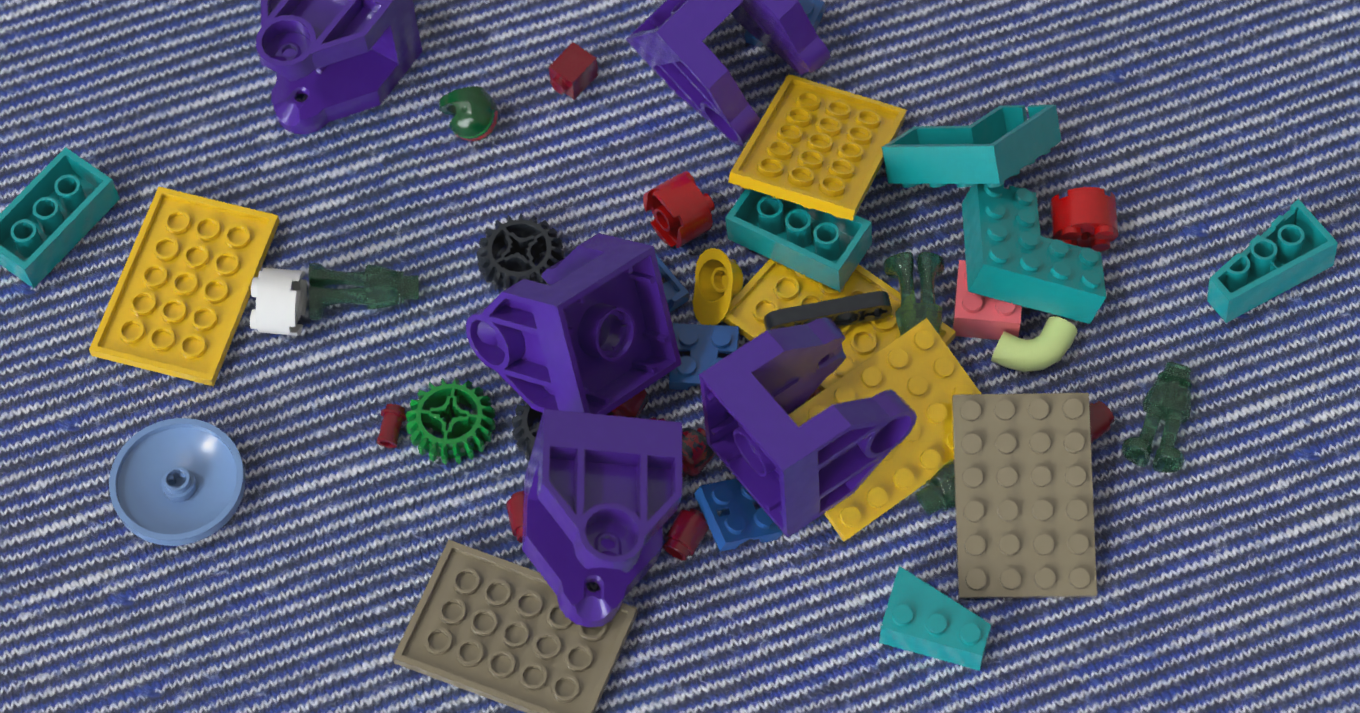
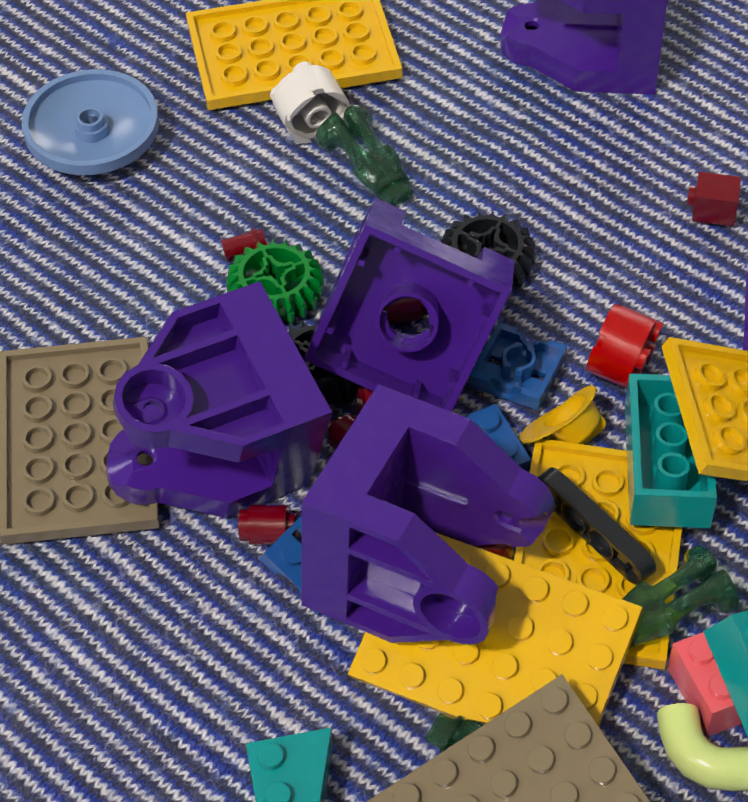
camera: 60 degrees right, 10 degrees down
dark green helmet [439,86,499,141] -> none

